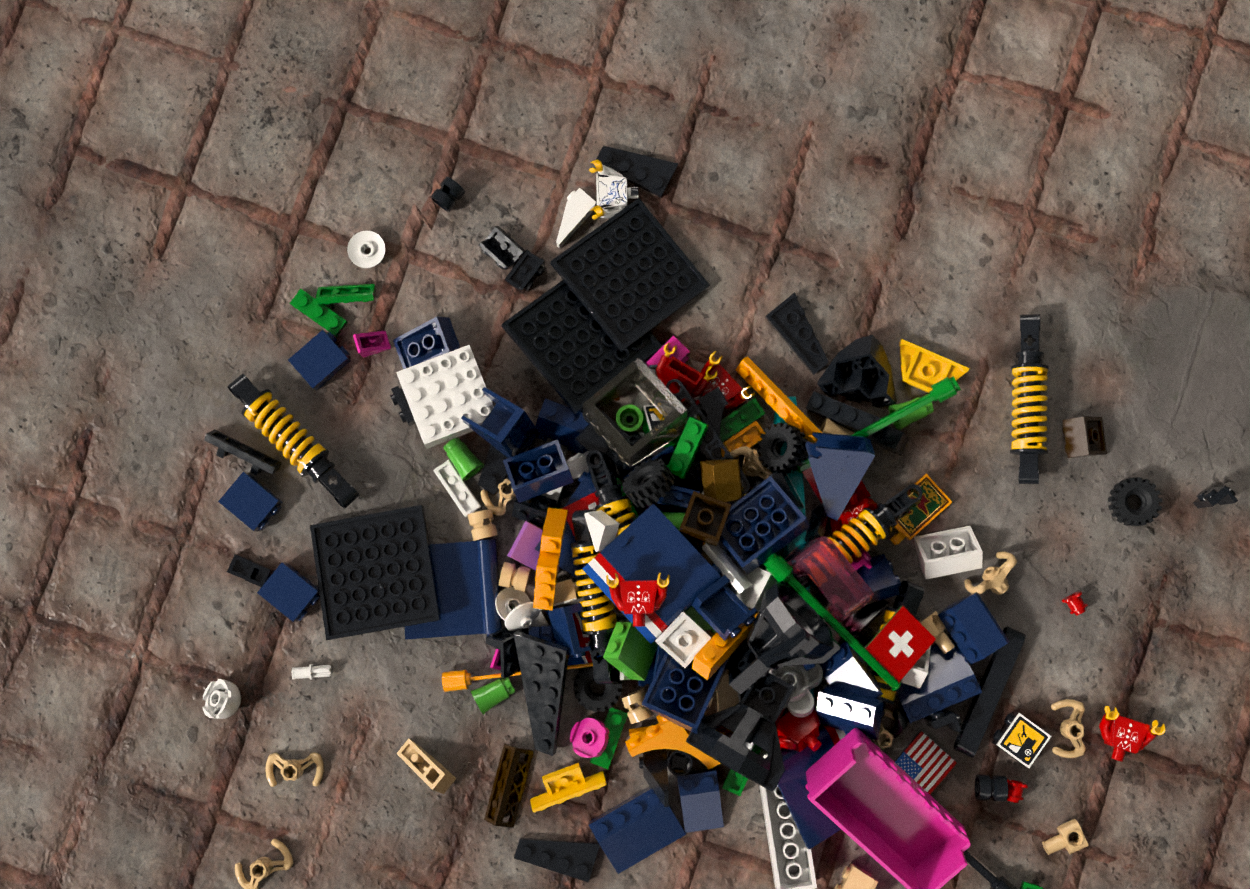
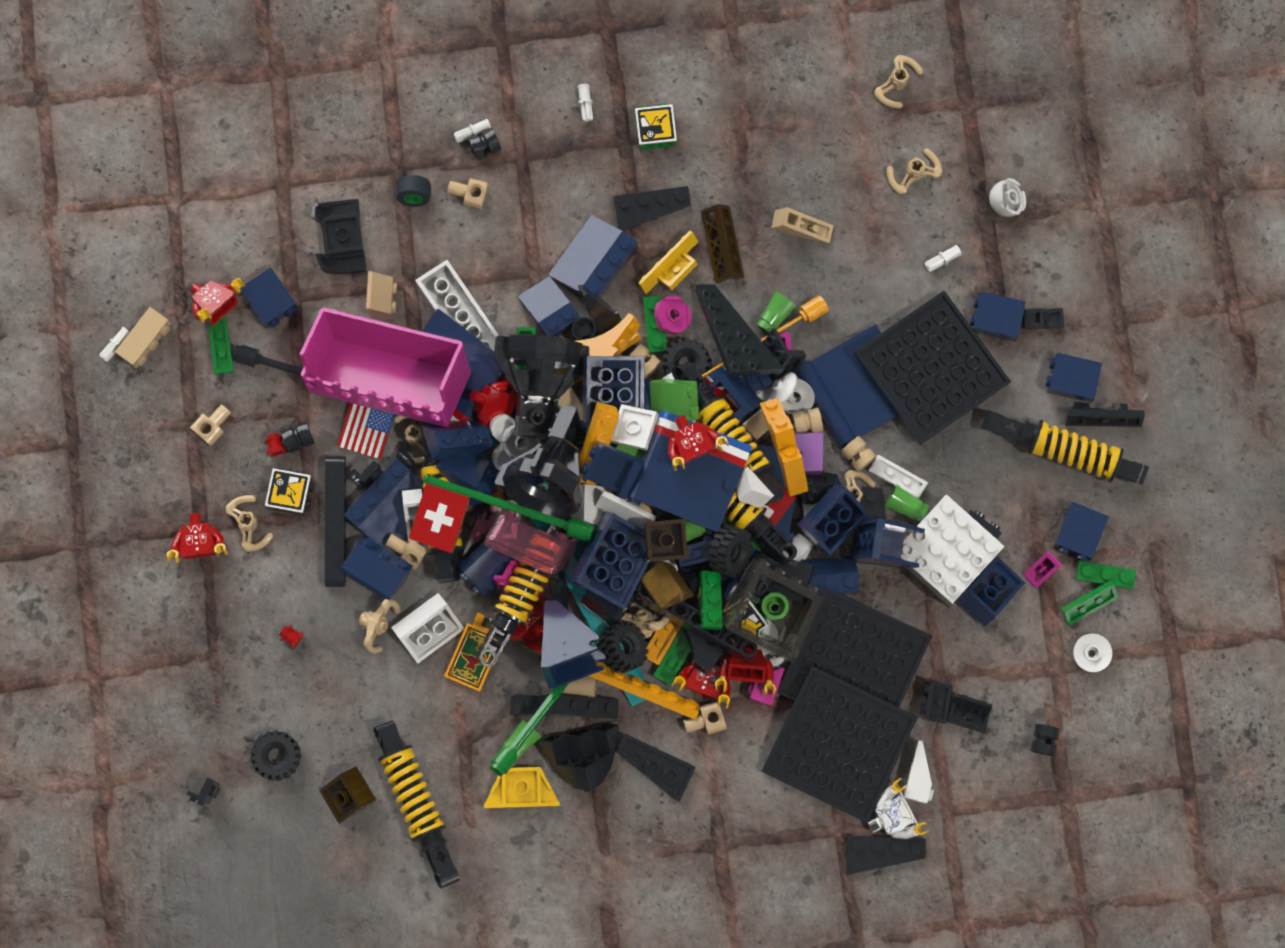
camera: 150 degrees right, 5 degrees down
none -> tan piece [683,701,727,735]

